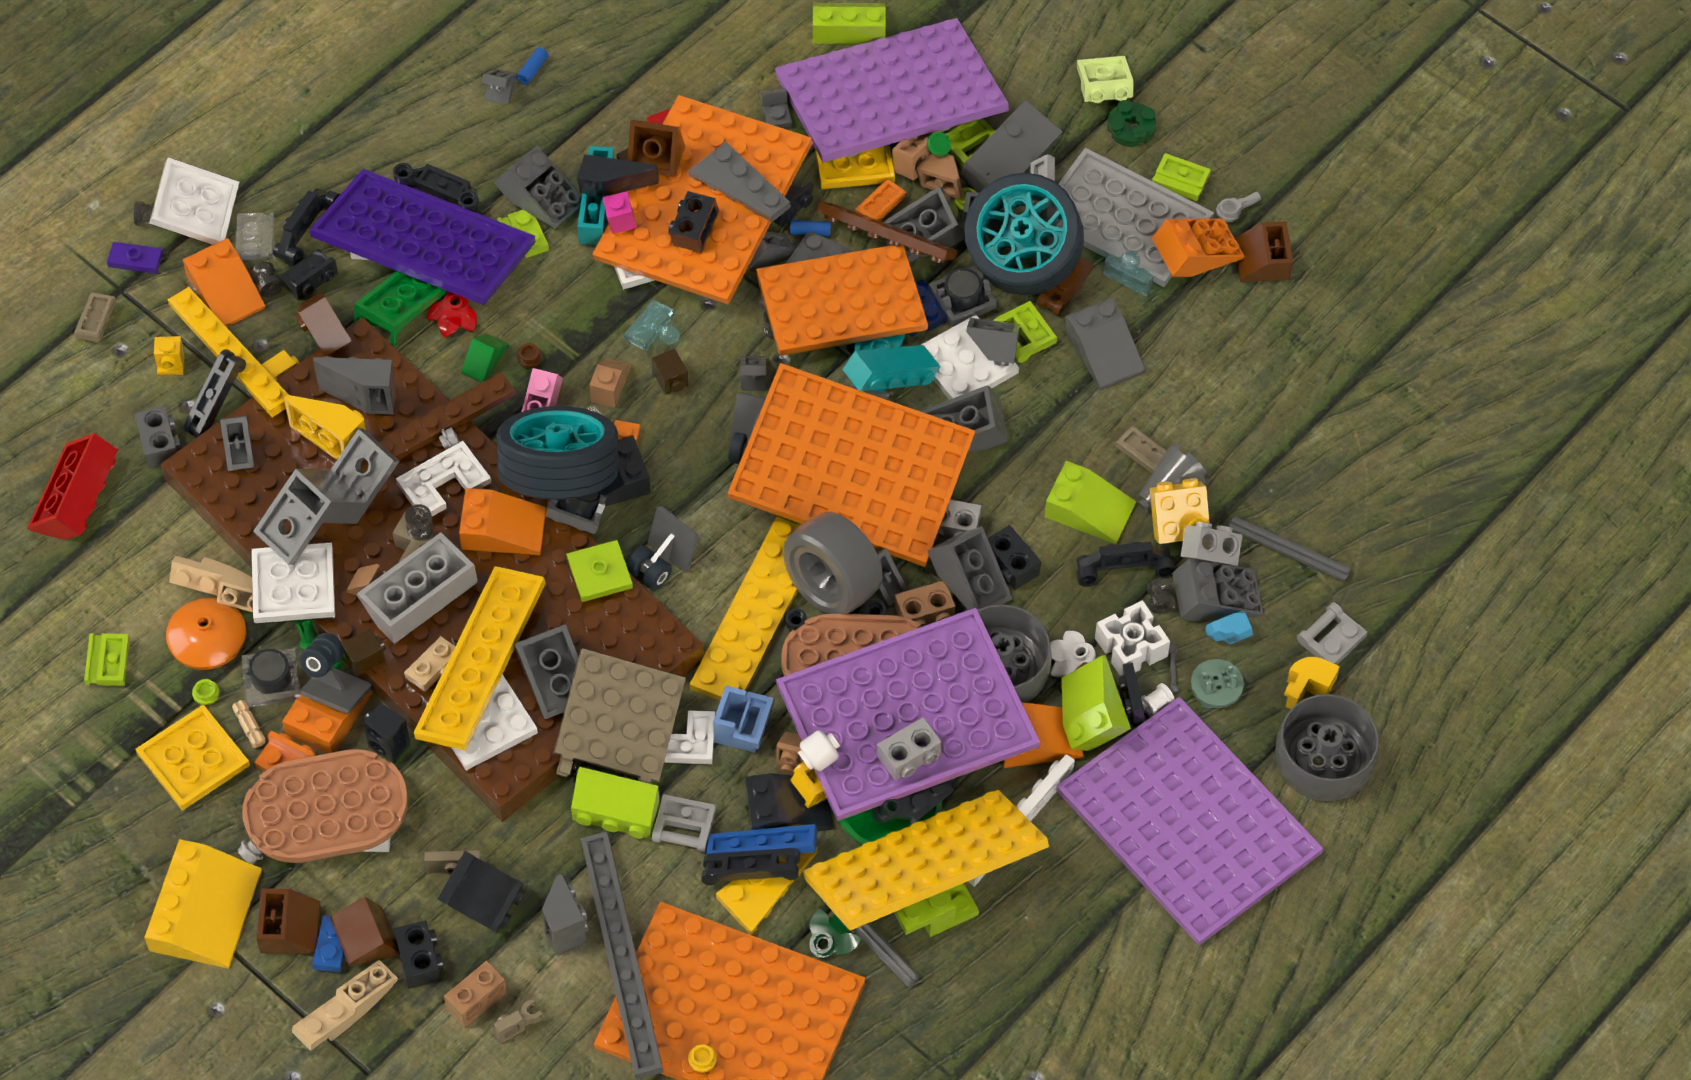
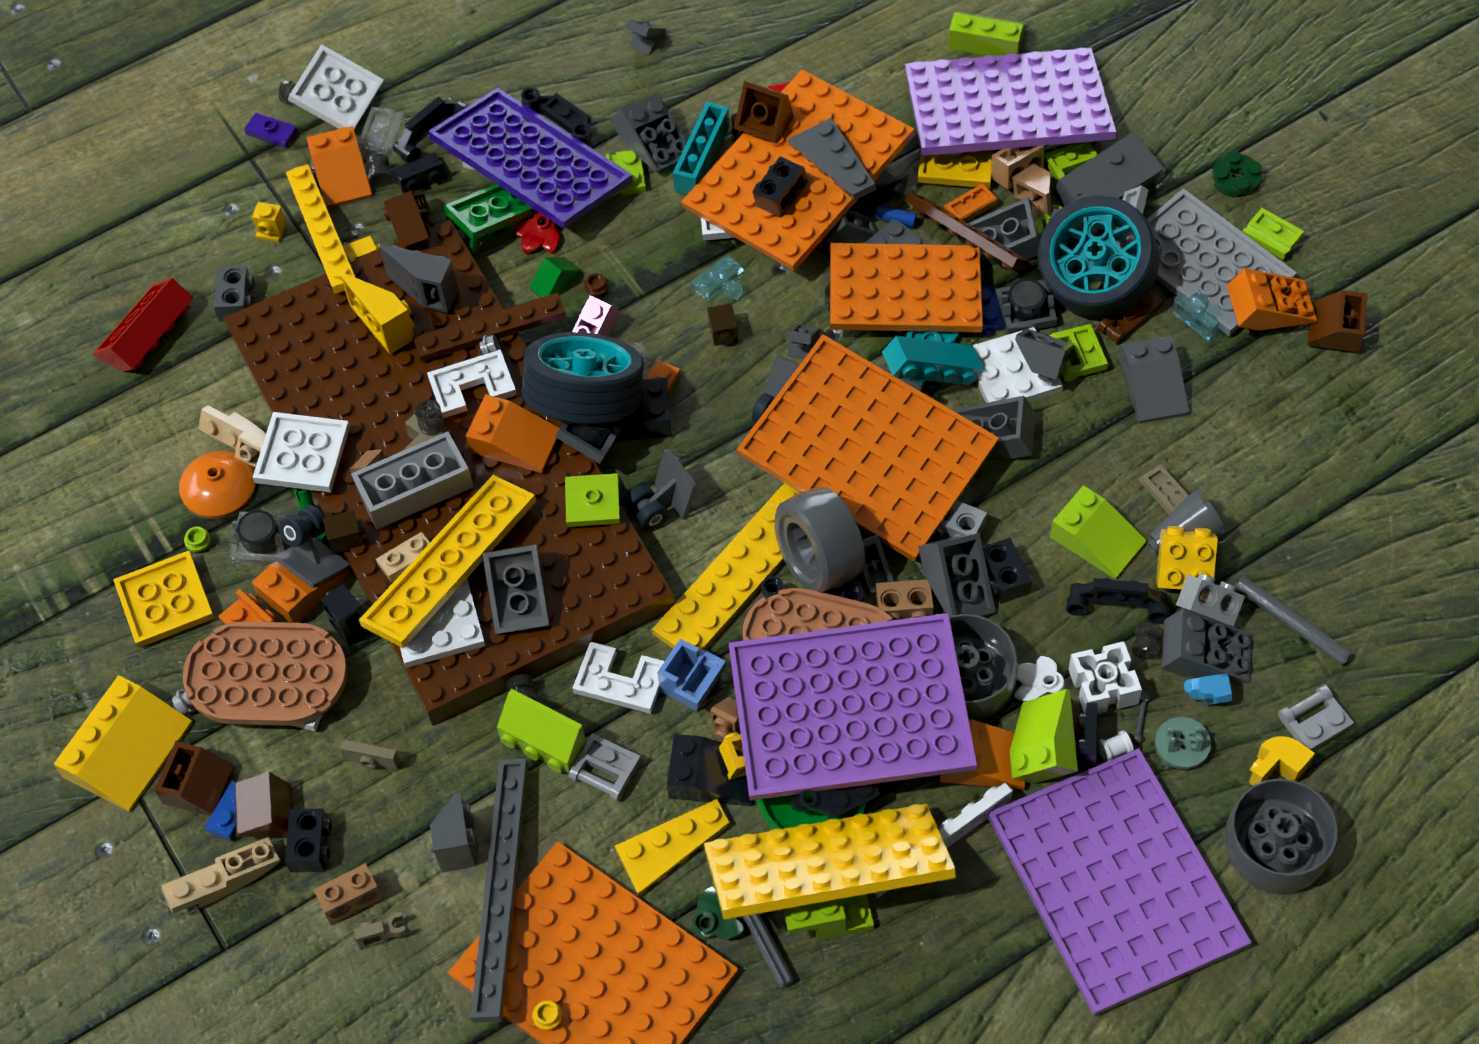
camera: 20 degrees right, 0 degrees up
dark tan plate [74,292,116,343] -> none
lime plate [84,633,130,686] -> none
black plate [184,349,246,438] -> none
dark grey slope [220,415,254,471] -> none
tan axle [232,700,266,748] -> none
dark grey bracket [253,429,399,565] -> none
black panel [437,851,526,933] -> none
blue axle [516,47,549,85] -> none
dark tan plate [553,648,686,784] -> none
black slope [577,154,660,197] -> none
medium nougat slope [589,358,631,408] -> none
dark pink brick [603,192,637,234] -> none
black plate [701,848,801,885] -> none
blue plate [706,824,818,855] -> none
dark grey slope [758,87,792,129] -> none
white head [798,730,840,771] -> none
light grey brick [877,717,941,781] -> none
green piece [927,132,951,157] -> none
yellowish green plate [1077,56,1133,103] -> none
light grey plate [1216,192,1261,222] -> none

